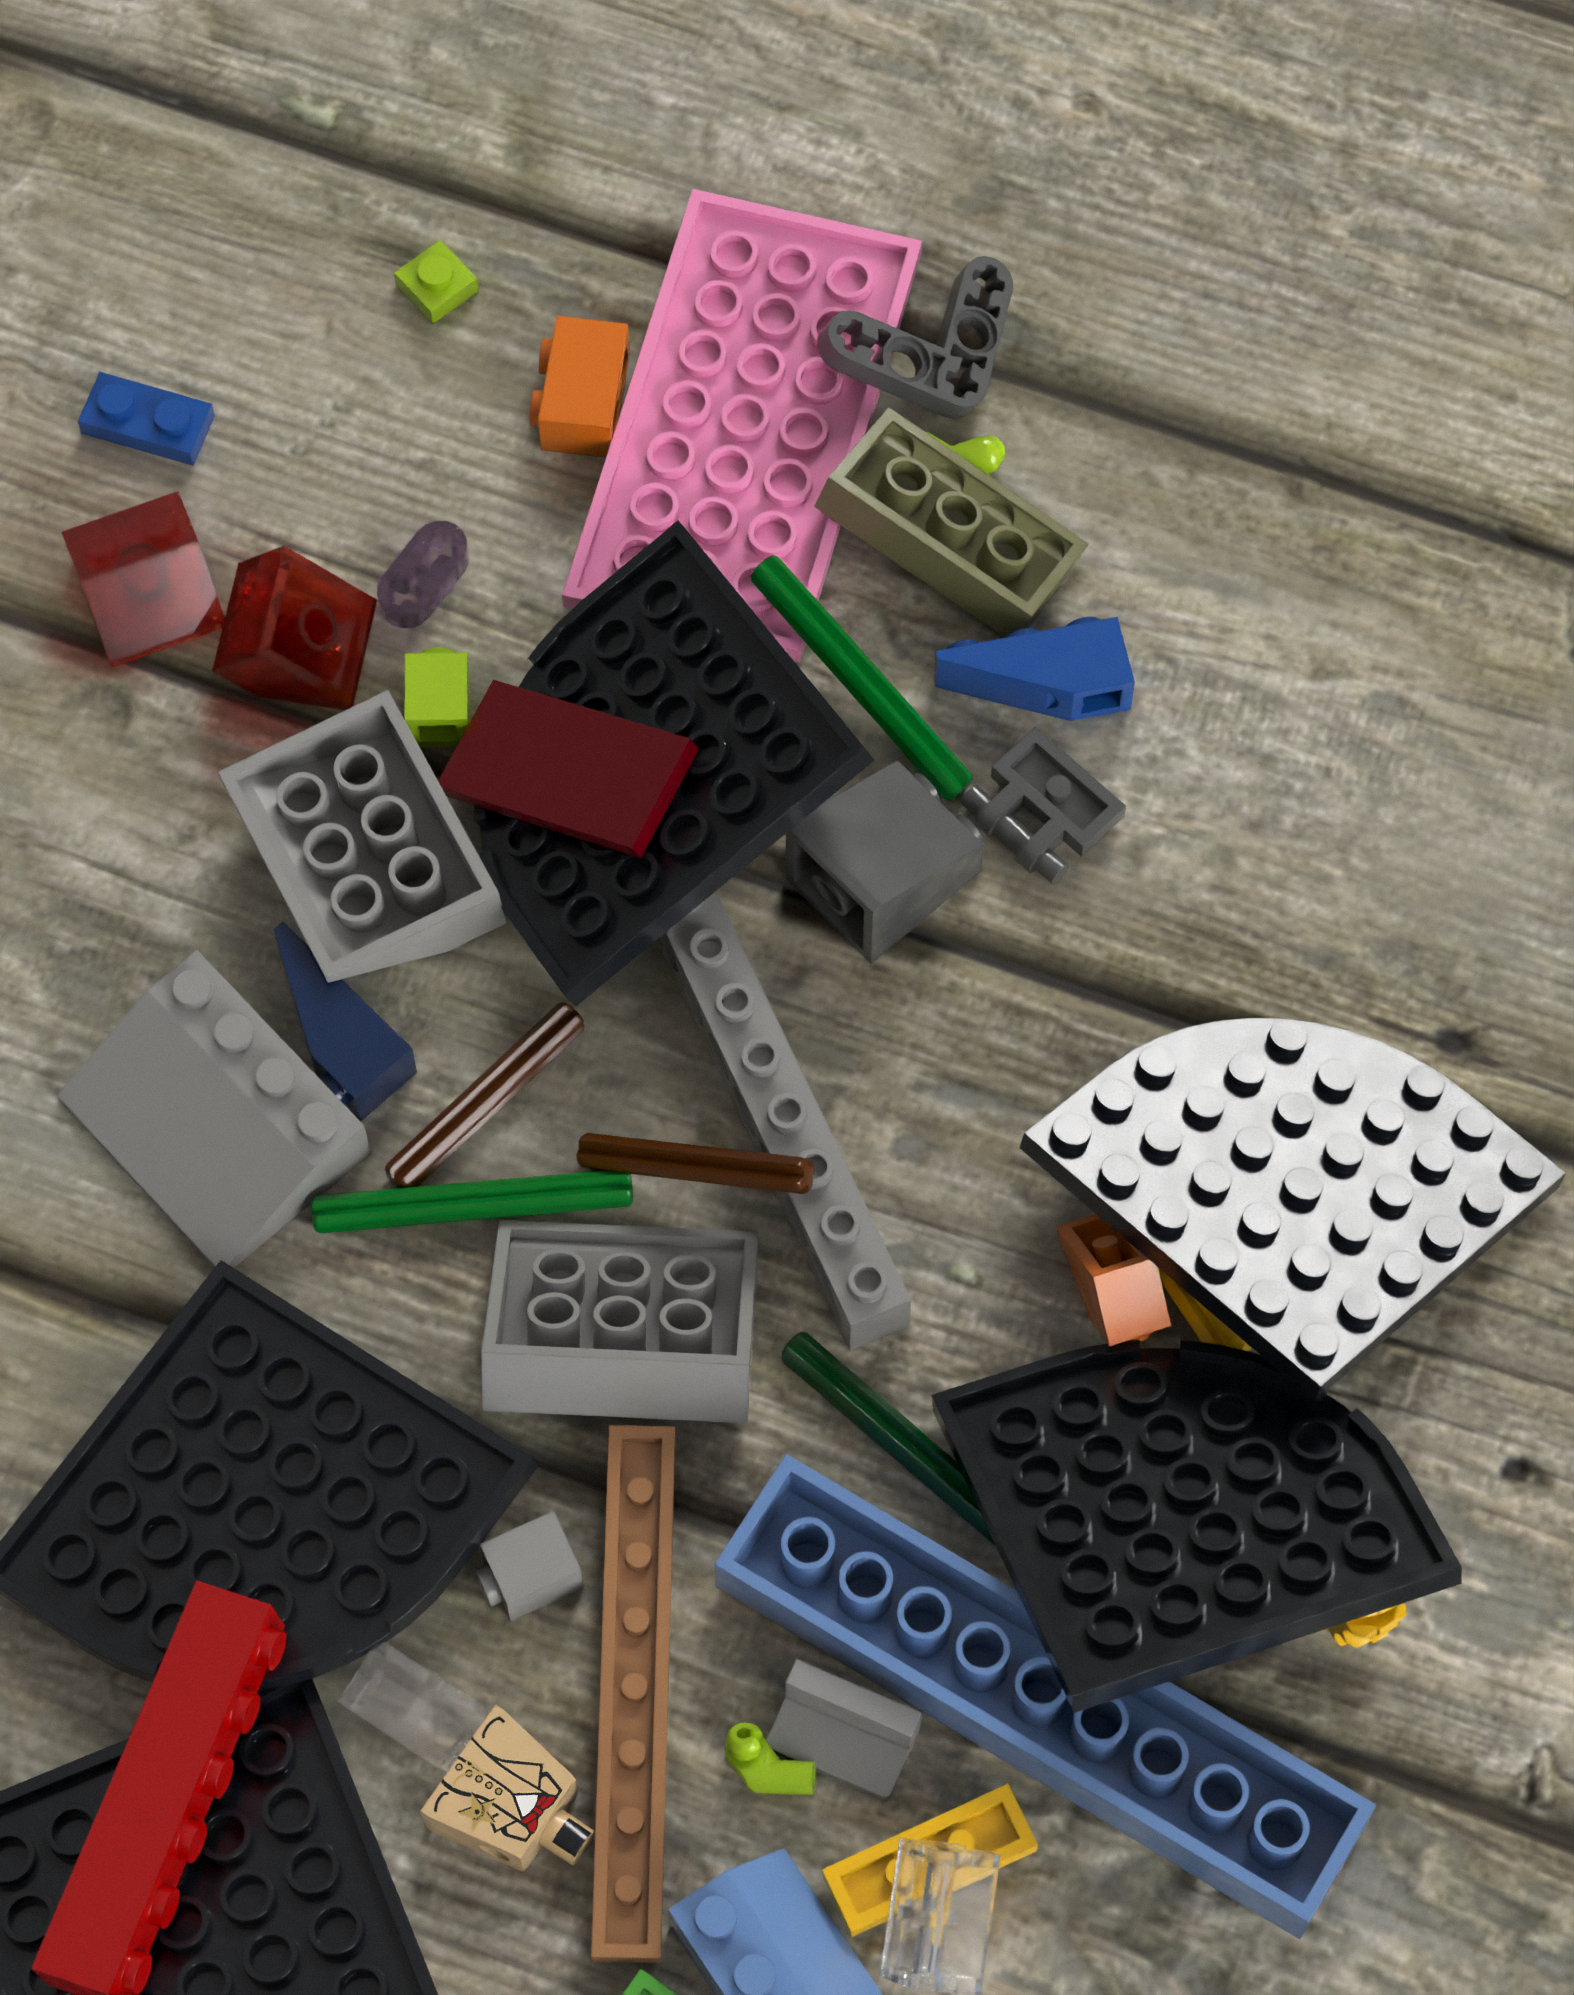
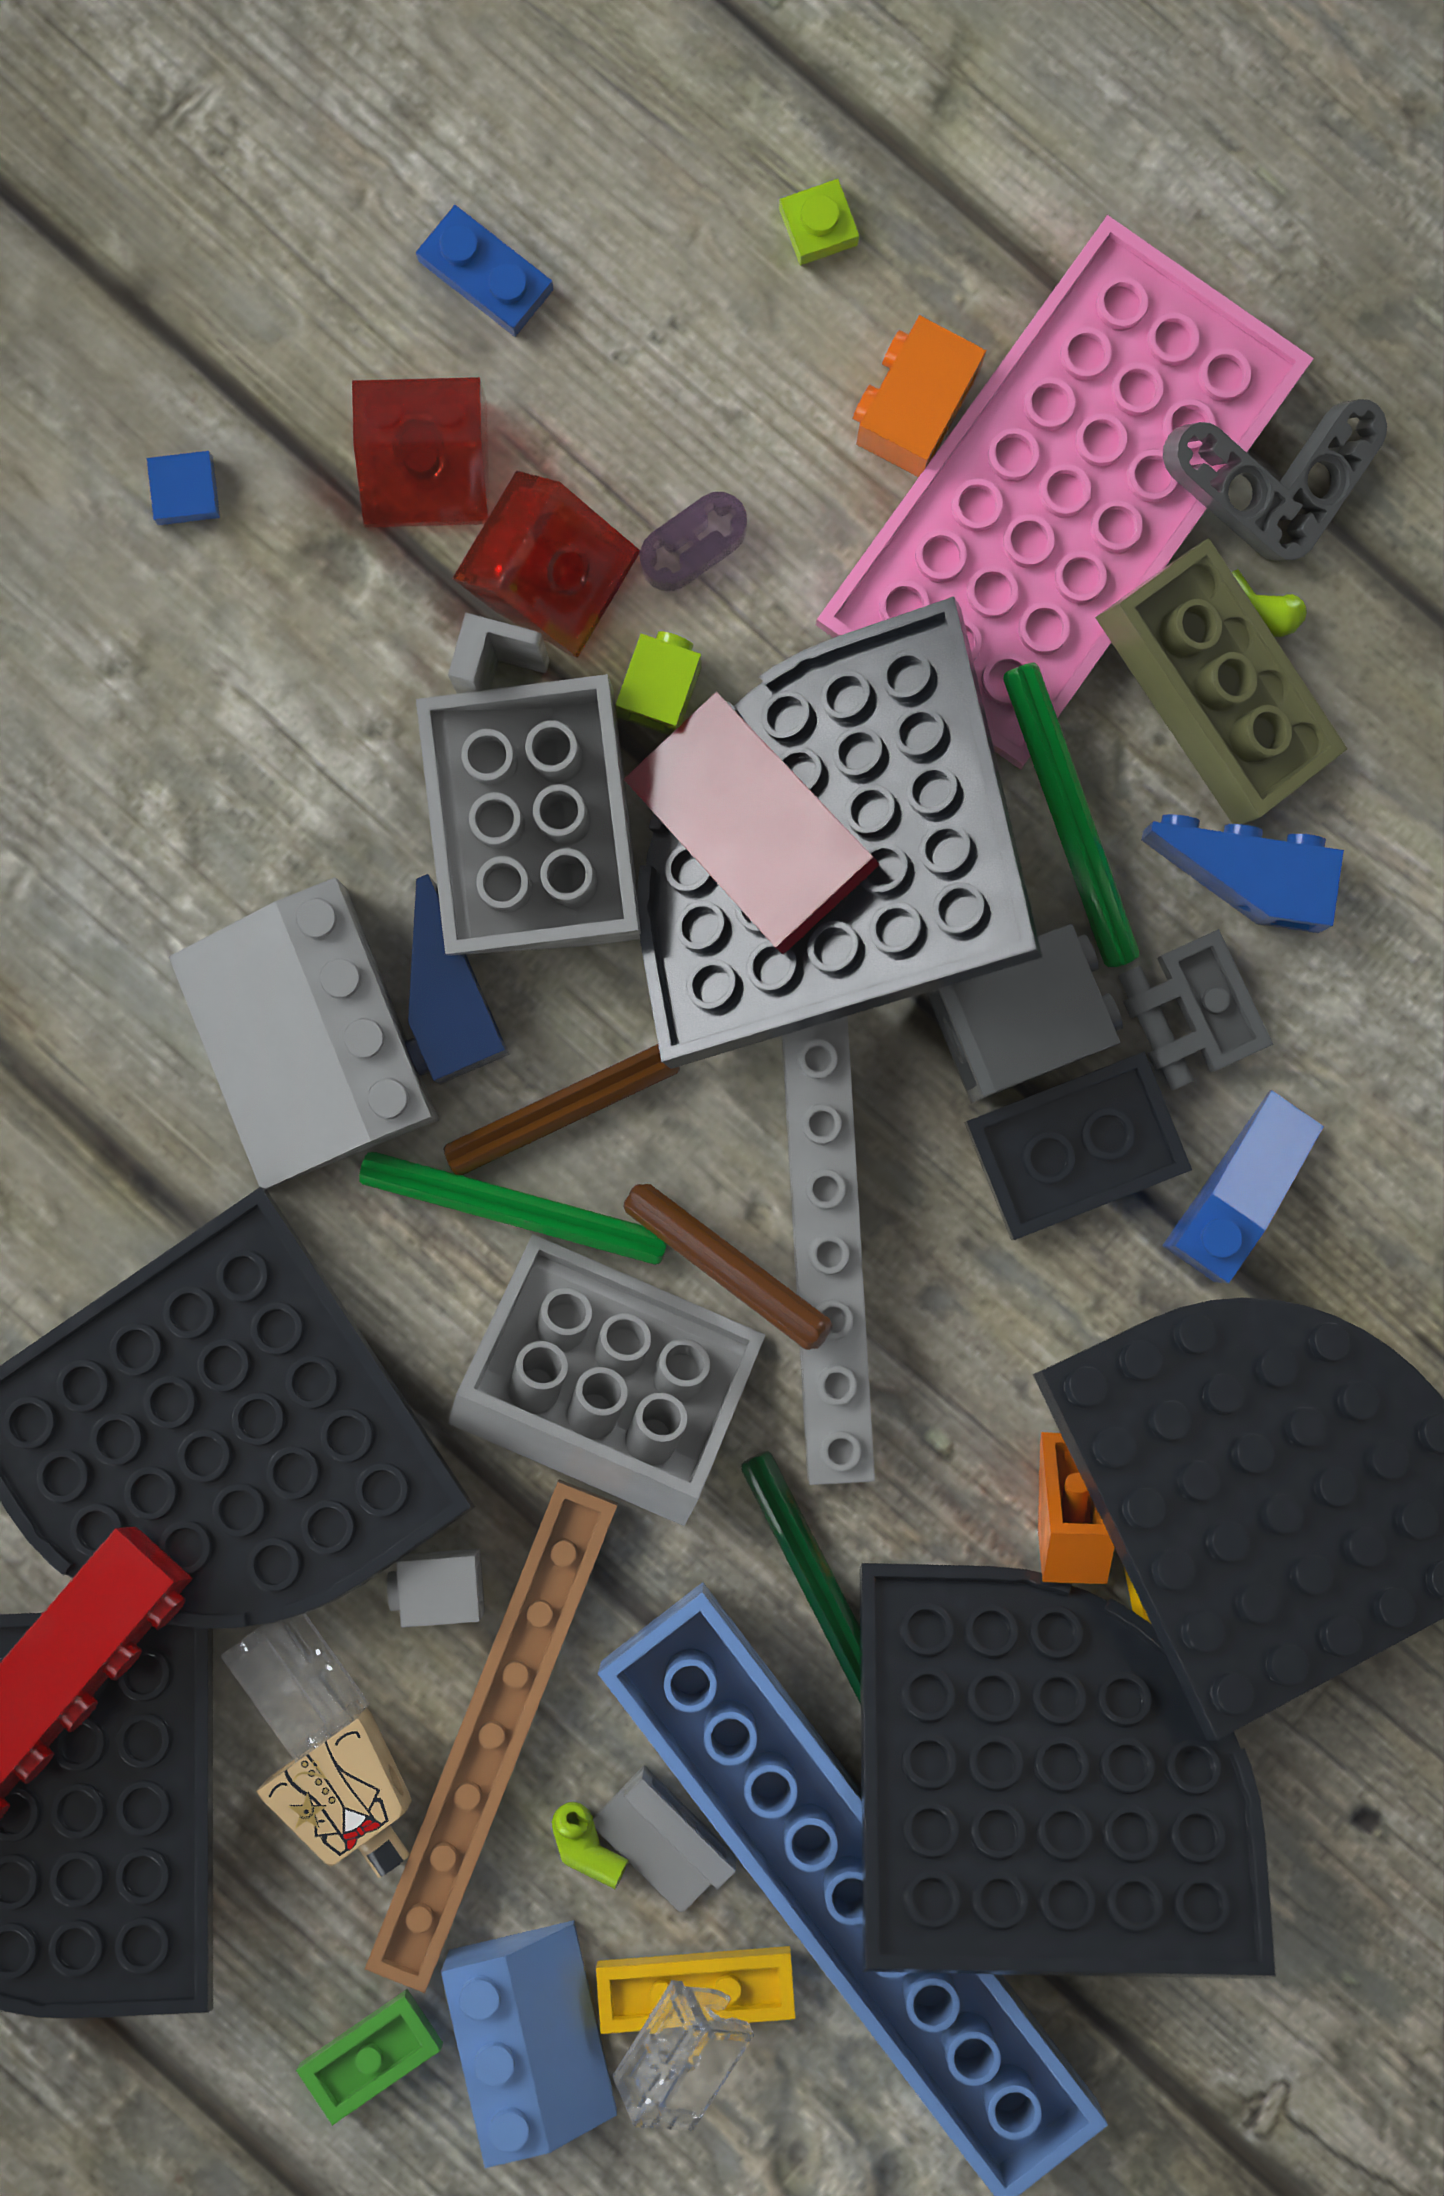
camera: 20 degrees right, 20 degrees up
none -> light grey panel [448,613,550,694]
none -> black plate [964,1051,1192,1240]
none -> slope [1162,1090,1324,1283]

